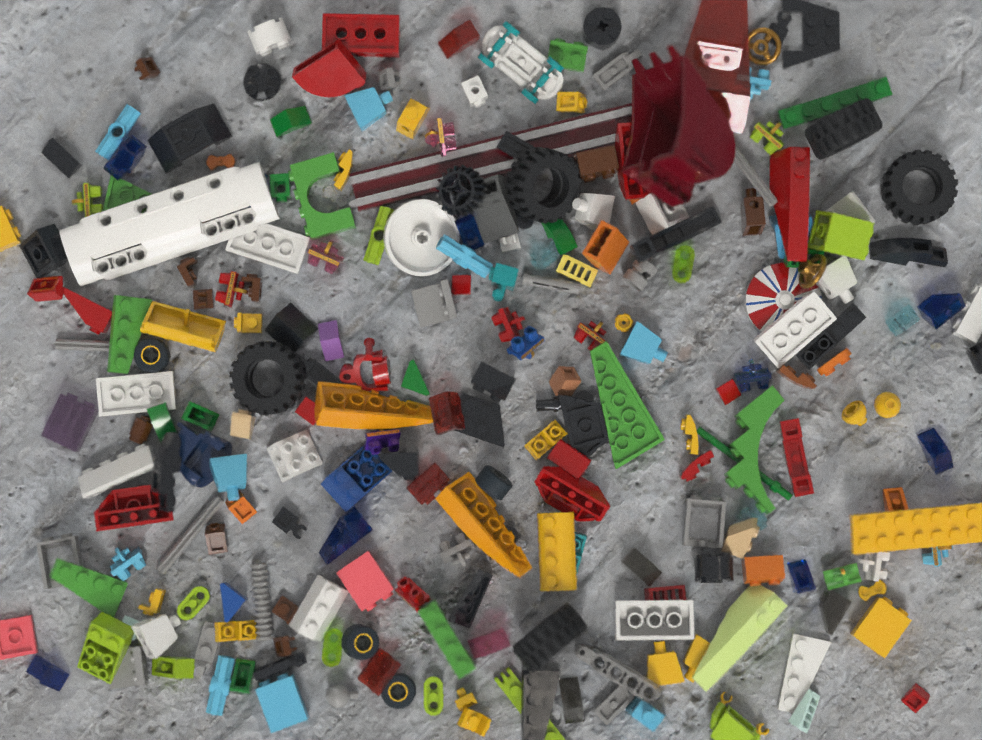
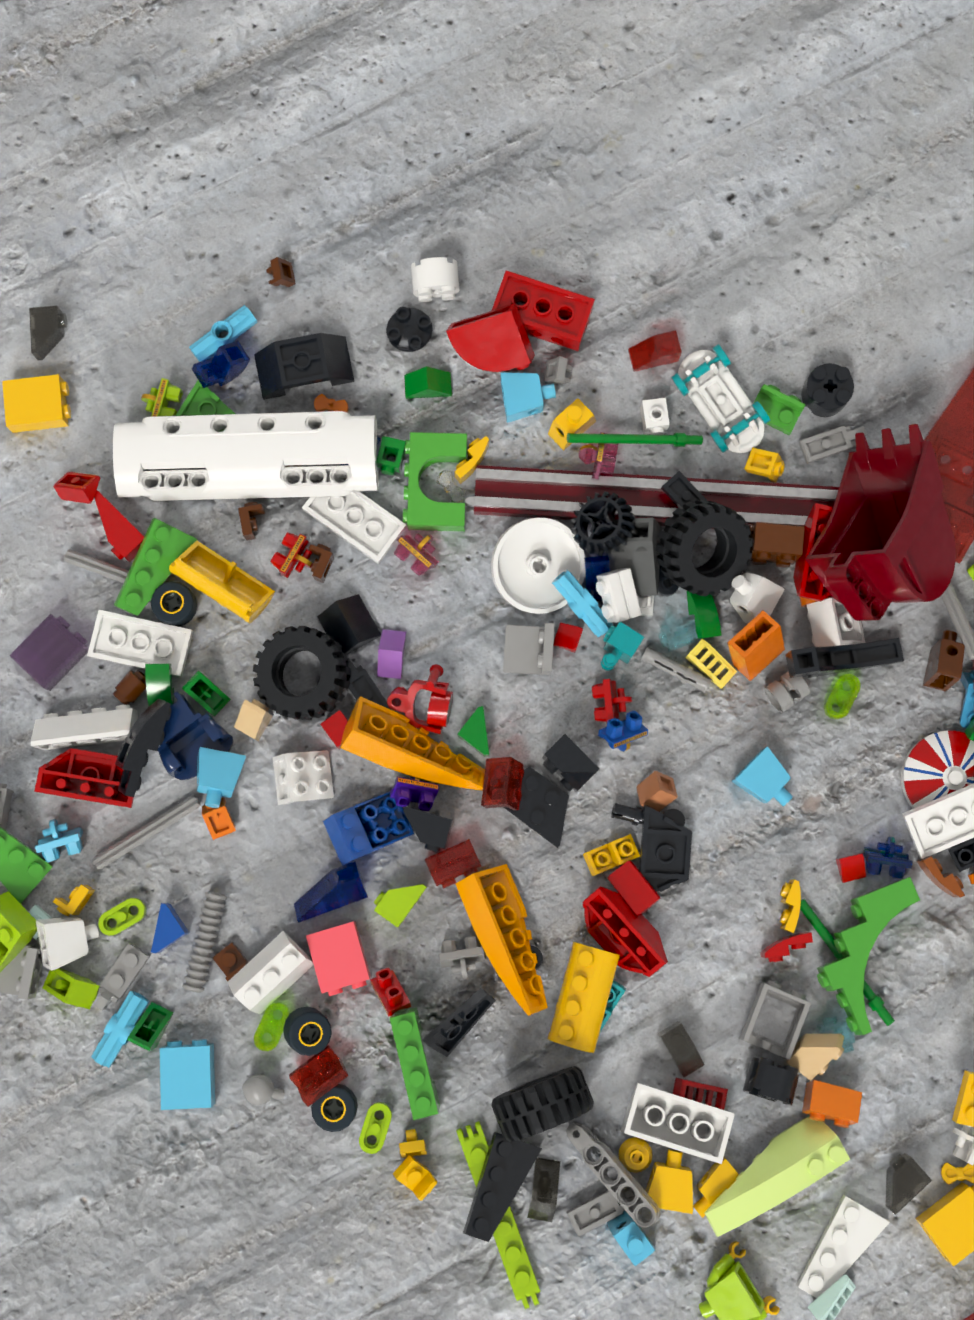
camera: 20 degrees right, 5 degrees down
black slope [19,223,68,278] -> none
black slope [41,138,82,179] -> none
reddish brown tile [193,289,214,310] -> none
bracket [205,523,228,555] -> none
yellow slope [215,620,257,642] -> none
yellow bracket [234,312,263,333] -> none
black hinge [253,651,307,681] -> none
black plate [272,507,307,539] -> none
reddish brown tile [273,636,297,657] -> none
lime piece [363,206,394,266] -> none
clear pink slope [468,627,510,659] -> none
black wheel [475,465,513,500] -> none
red hips [573,321,606,351] -> none
bright green wing [589,341,665,469] -> none
yellow plate [615,313,633,332] -> none
red slope [780,418,814,497] -> none
clear blue slope [787,559,816,594] -> none
bright green hips [822,563,862,590] -> none
none -> lime slope [374,884,427,928]
none -> green bar [567,433,703,447]
none -> white brick [596,568,642,623]
none -> yellow cone [618,1137,653,1173]

